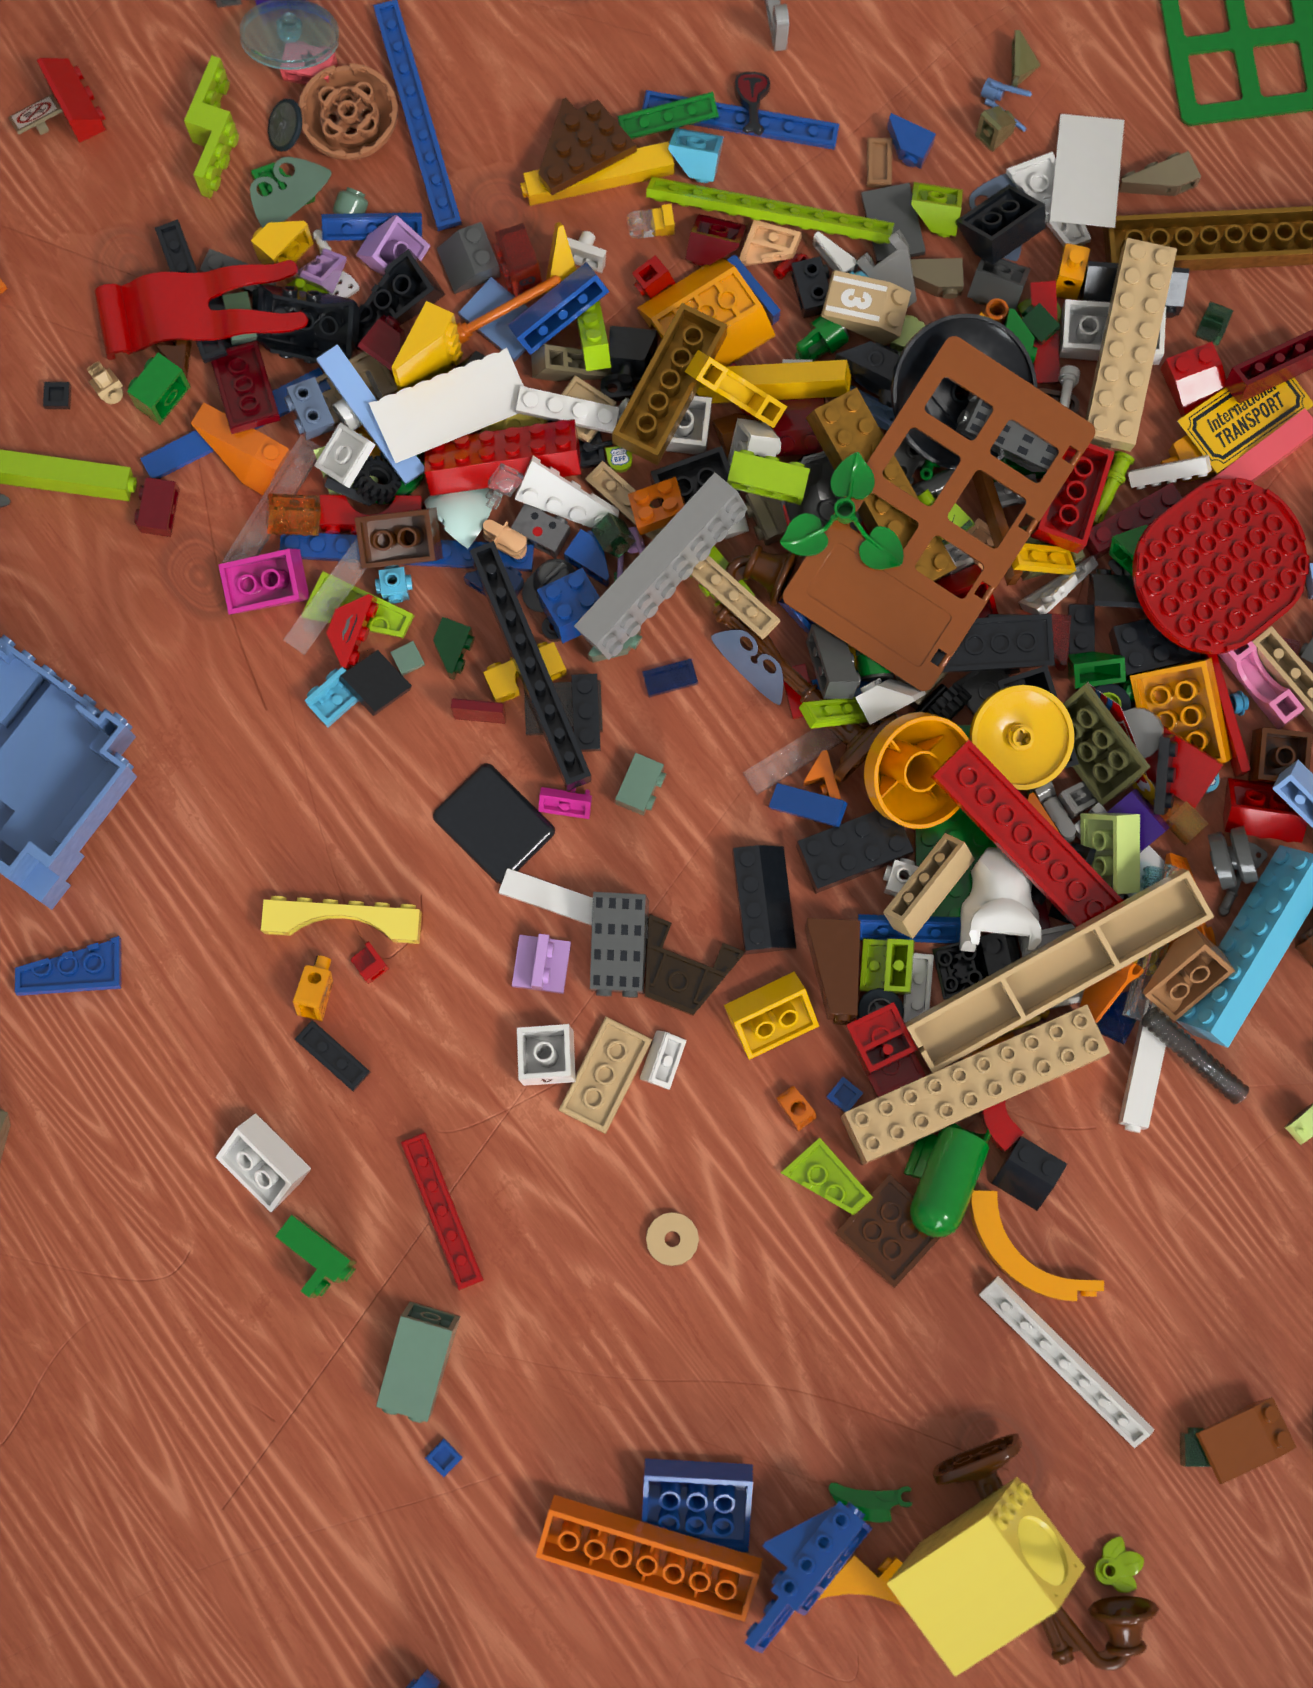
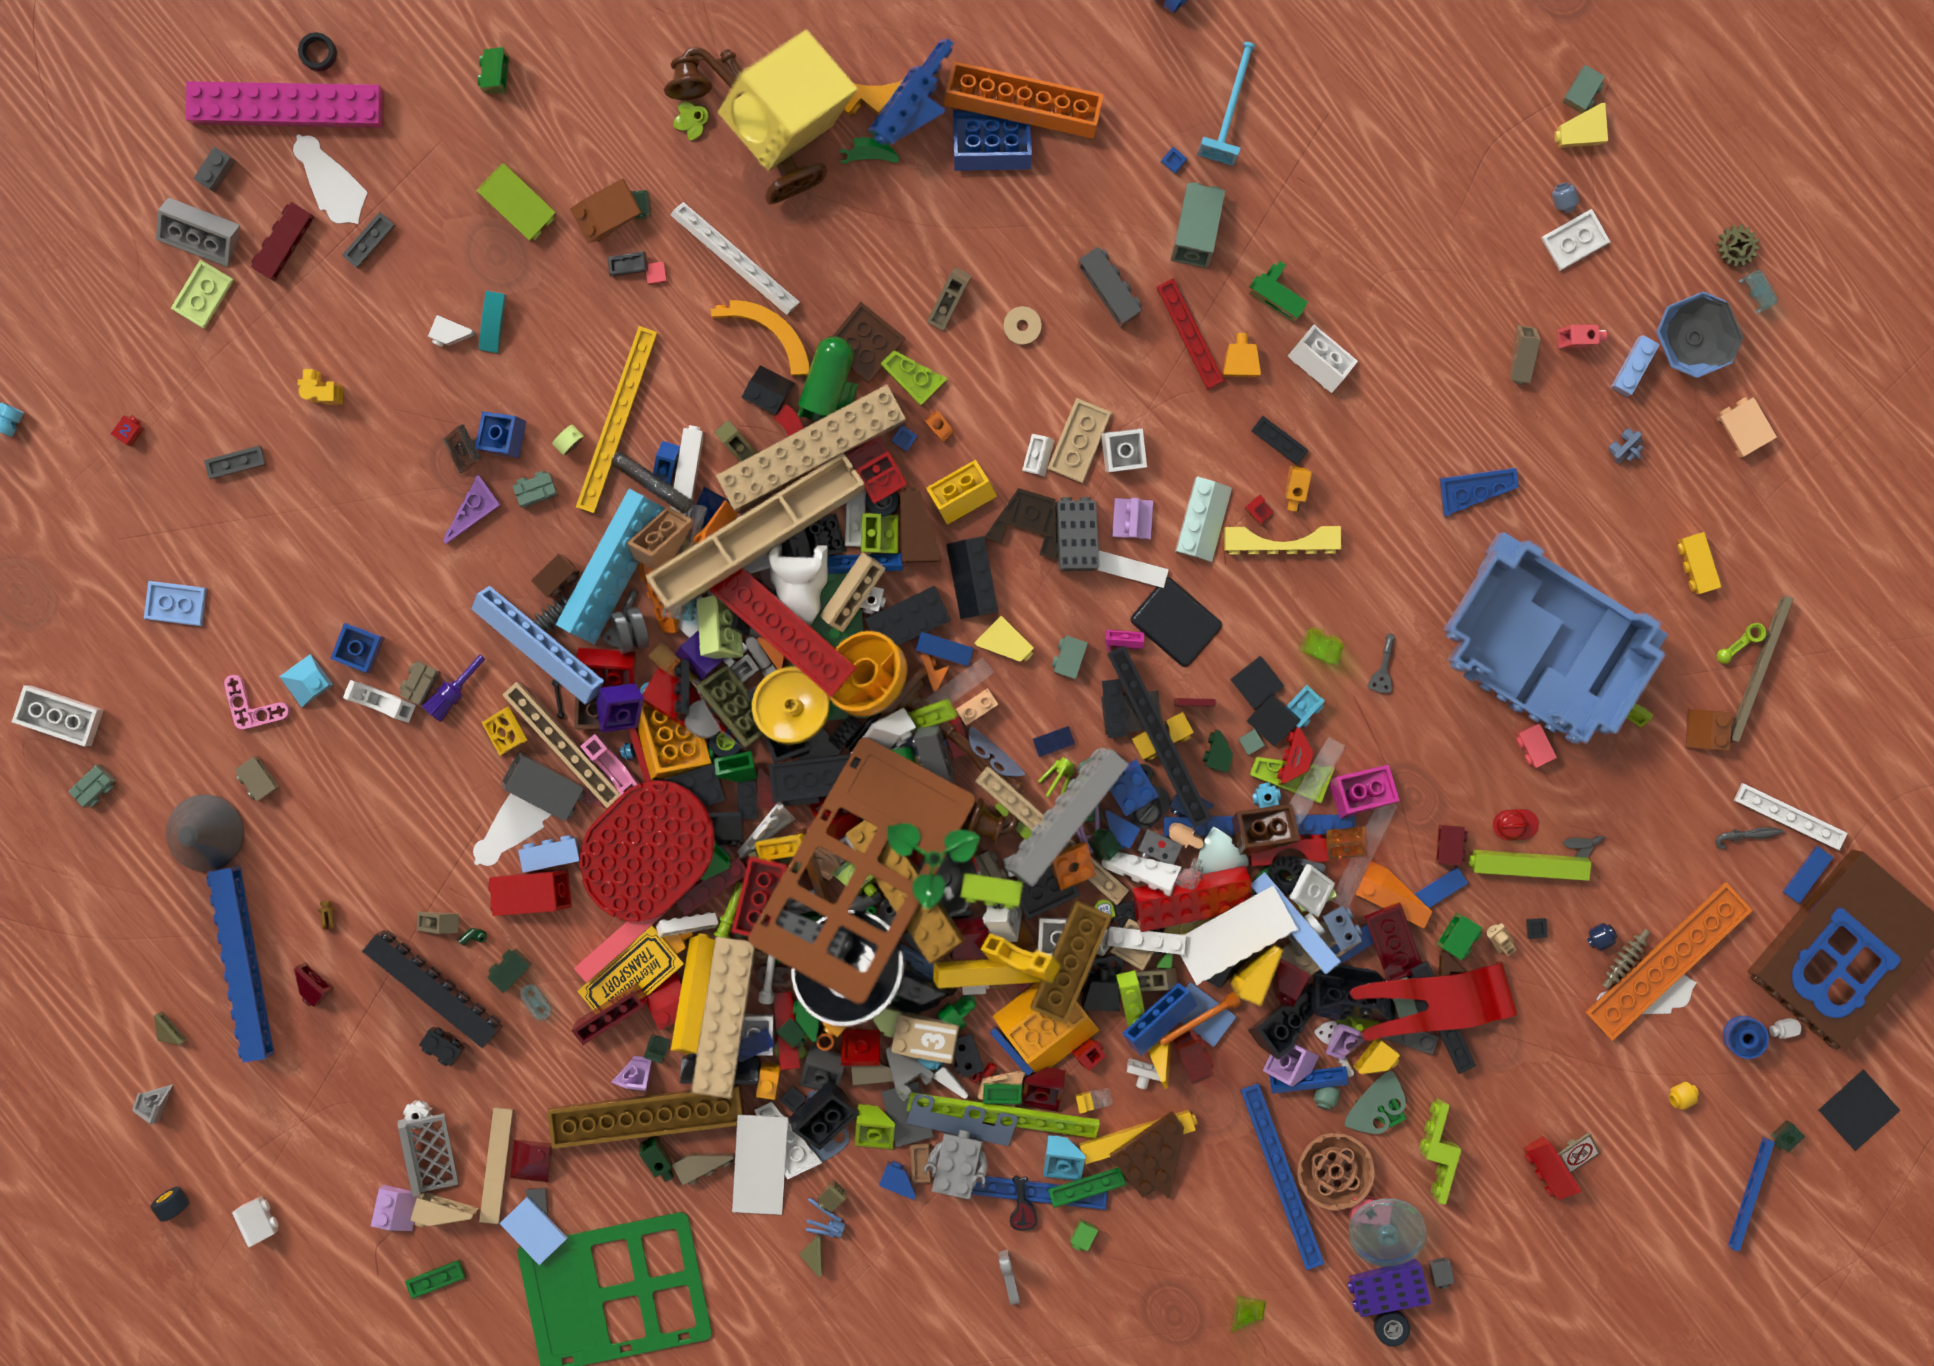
camera: 175 degrees right, 10 degrees up
dark grey wheel [268,98,302,152] -> none
dark grey slope [437,222,501,294] -> none
none -> yellow plate [576,326,658,514]
none -> dark purple slope [597,684,644,732]
none -> black plate [608,251,648,277]
none -> lavender slope [611,1056,652,1091]
none -> dark green torso [639,1136,674,1182]
none -> coral tile [646,262,667,284]
none -> blue slope [651,441,680,488]
none -> yellow brick [671,934,716,1055]
none -> olive slope [714,420,757,462]
none -> clear blue tile [738,1028,775,1063]
none -> black plate [779,1085,807,1113]
none -> red tile [841,1029,881,1066]
none -> sand blue piece [906,1094,1018,1146]
none -> light grey torso [924,1130,988,1200]
none -> dark tan slope [927,267,972,331]
none -> light nougat window [956,688,998,725]
none -> light yellow slope [974,616,1034,662]
none -> green tile [982,1083,1022,1104]
none -> lime plant [1038,757,1075,797]
none -> bright green brick [1070,1219,1098,1251]
none -> dark grey brick [1078,247,1142,328]
none -> bright green slope [1156,953,1173,968]
none -> light aqua slope [1175,477,1232,562]
none -> medium azure tile [1197,42,1255,166]
none -> light orange torso [1222,333,1261,377]
none -> black tile [1230,656,1284,709]
none -> clear neon green slope [1298,627,1344,665]
none -> dark grey piece [1367,633,1395,693]
none -> red piece [1492,809,1539,840]
none -> coral brick [1516,723,1557,768]

